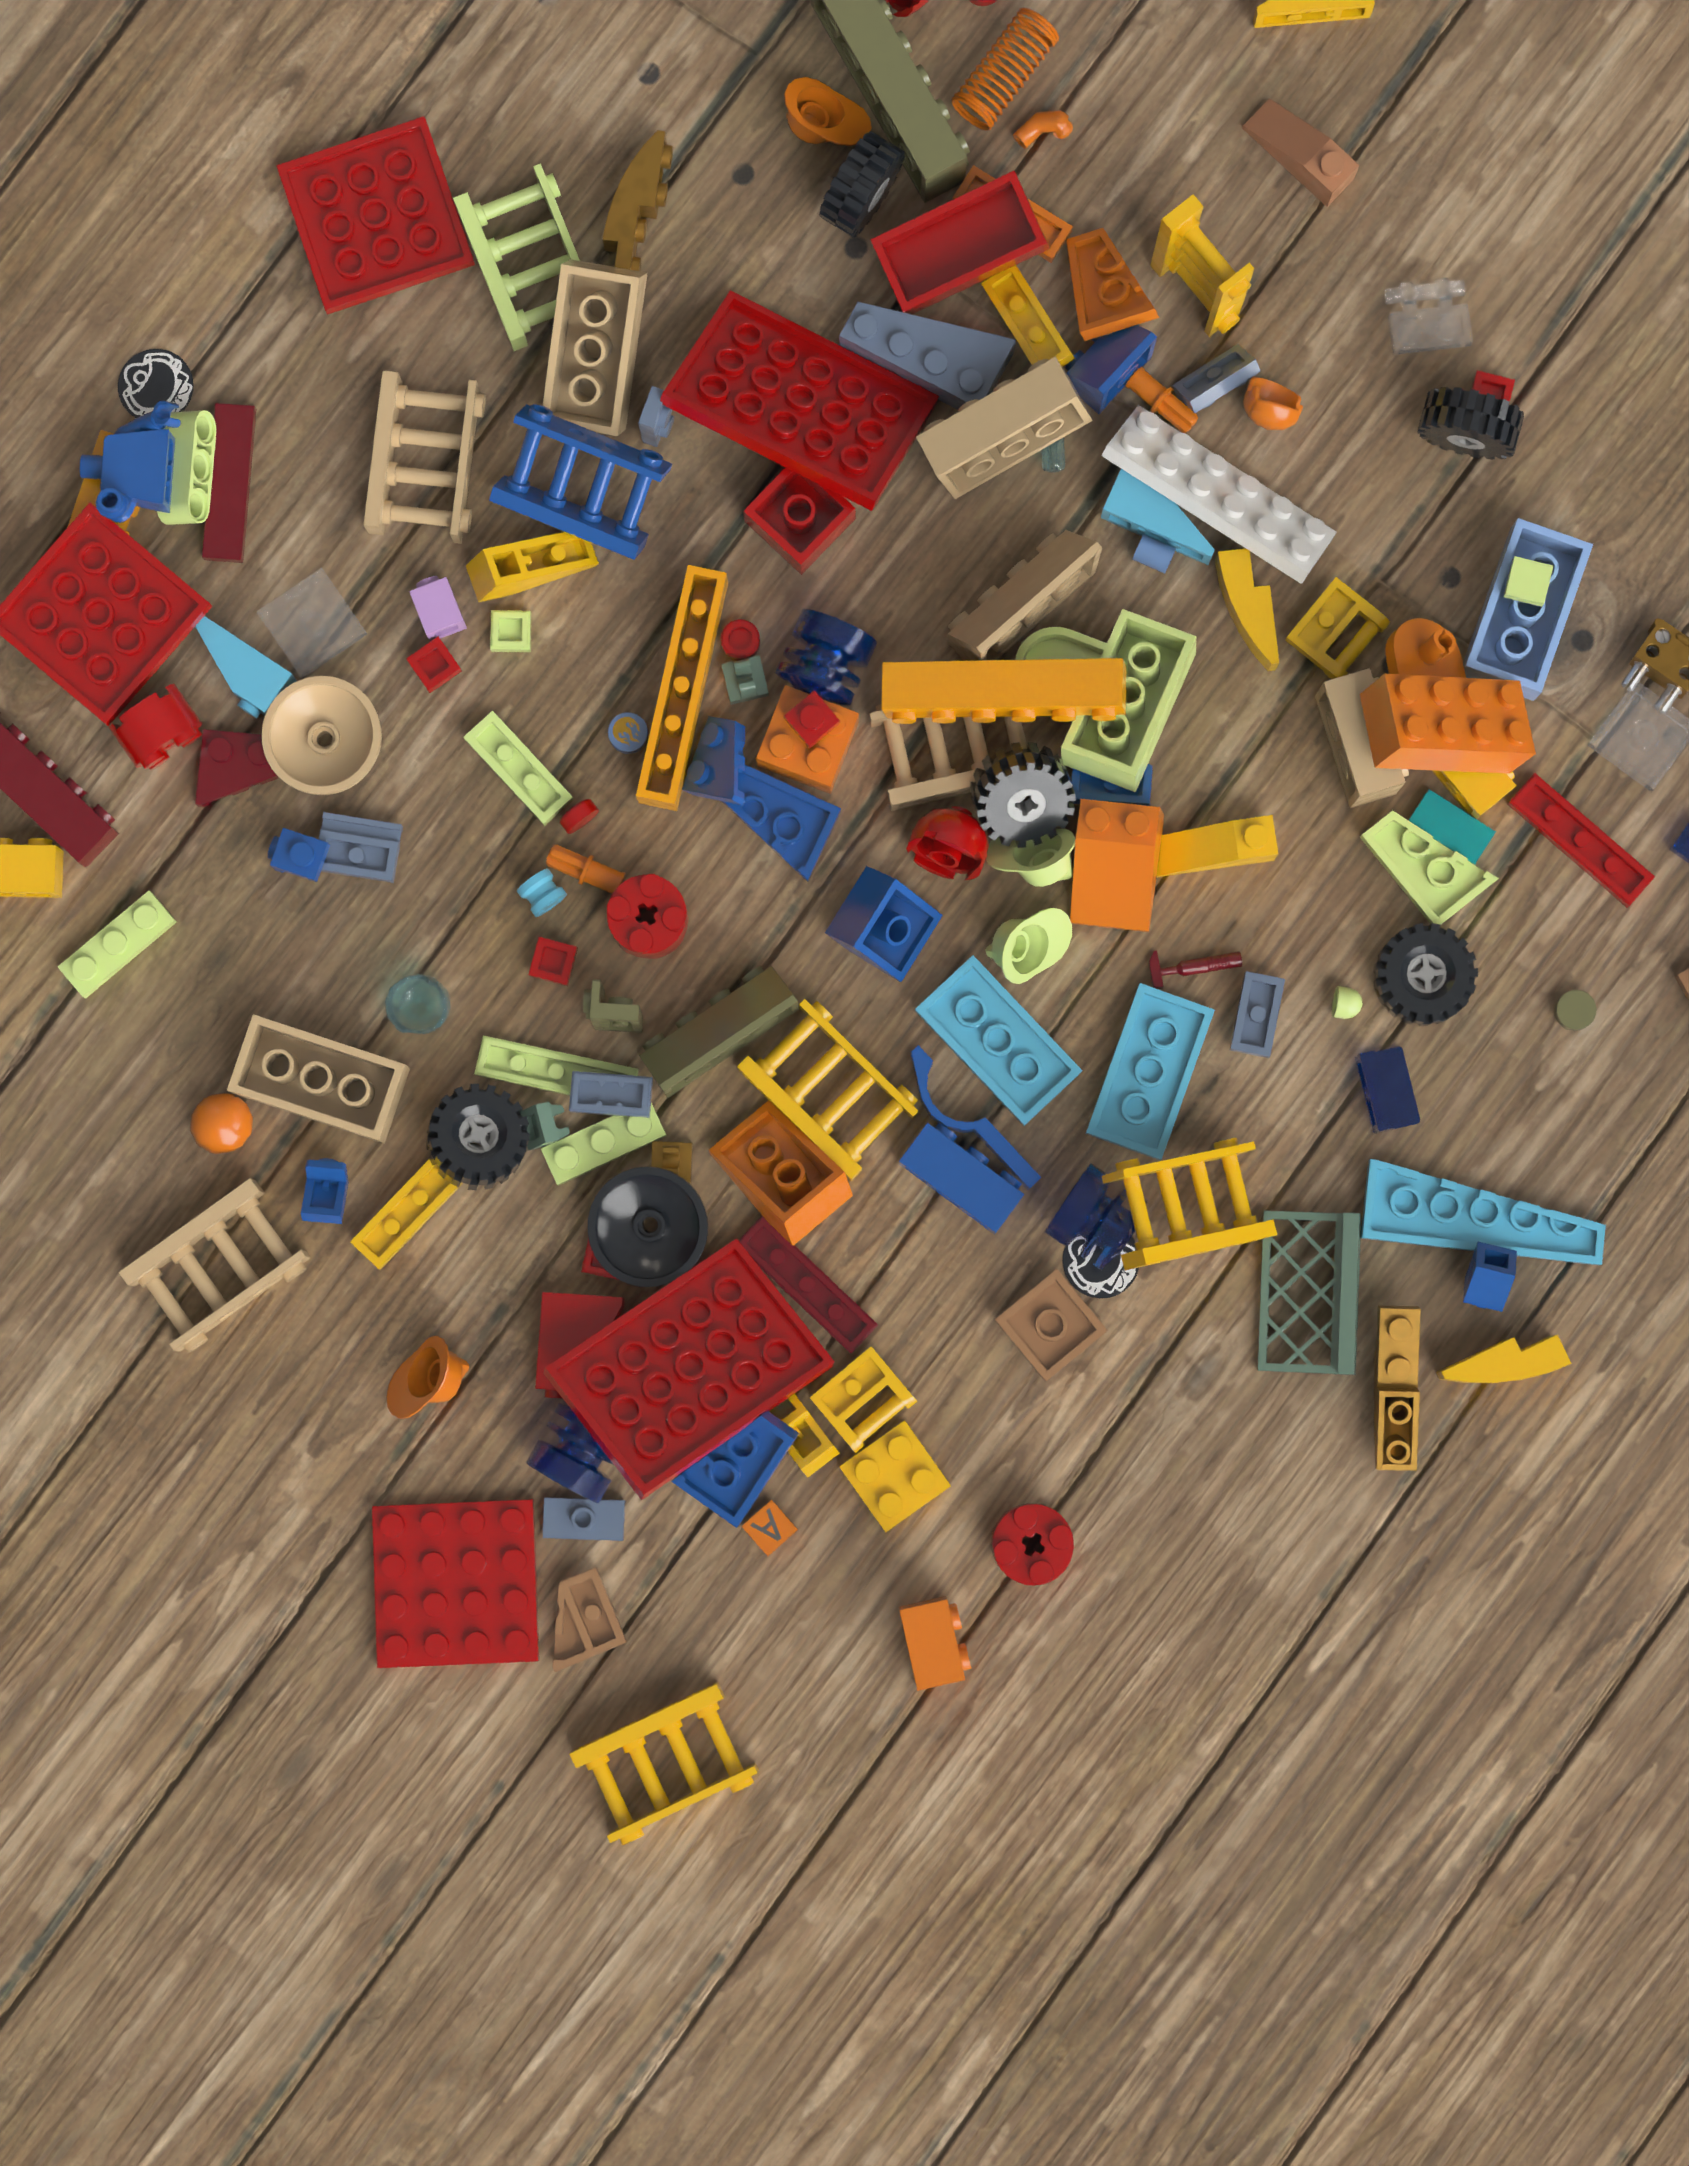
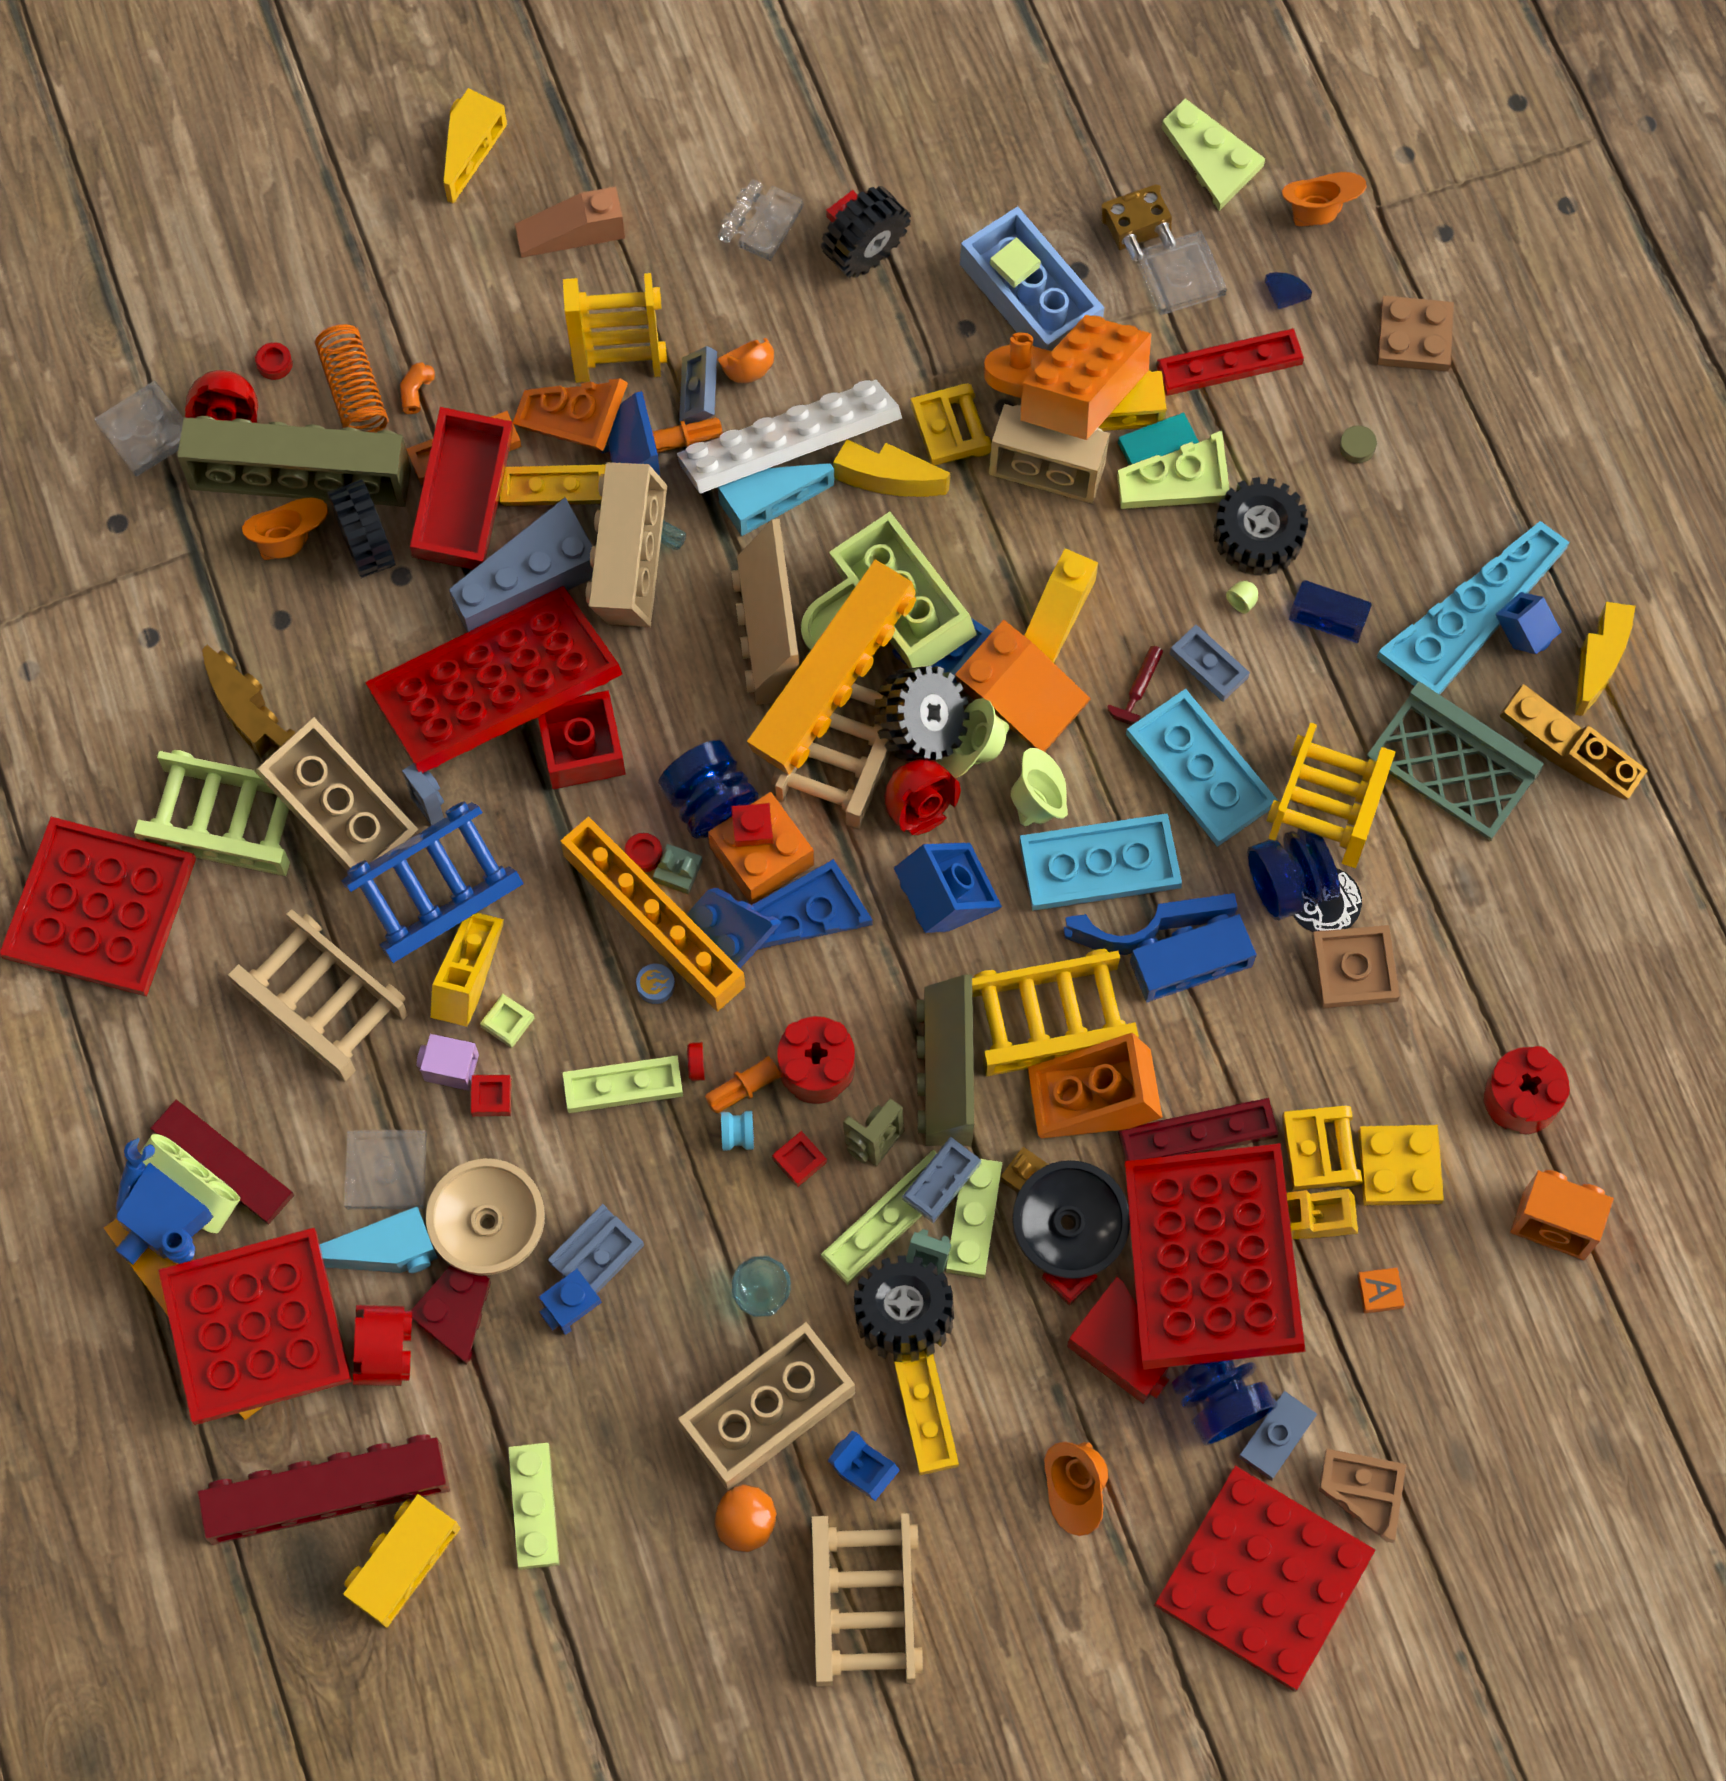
camera: 60 degrees left, 15 degrees down
black sticker [118,349,194,418] -> none
yellow fence [569,1682,759,1845] -> none
blue wing [671,1411,799,1528] -> none
medium blue hinge [1132,534,1176,574] -> none

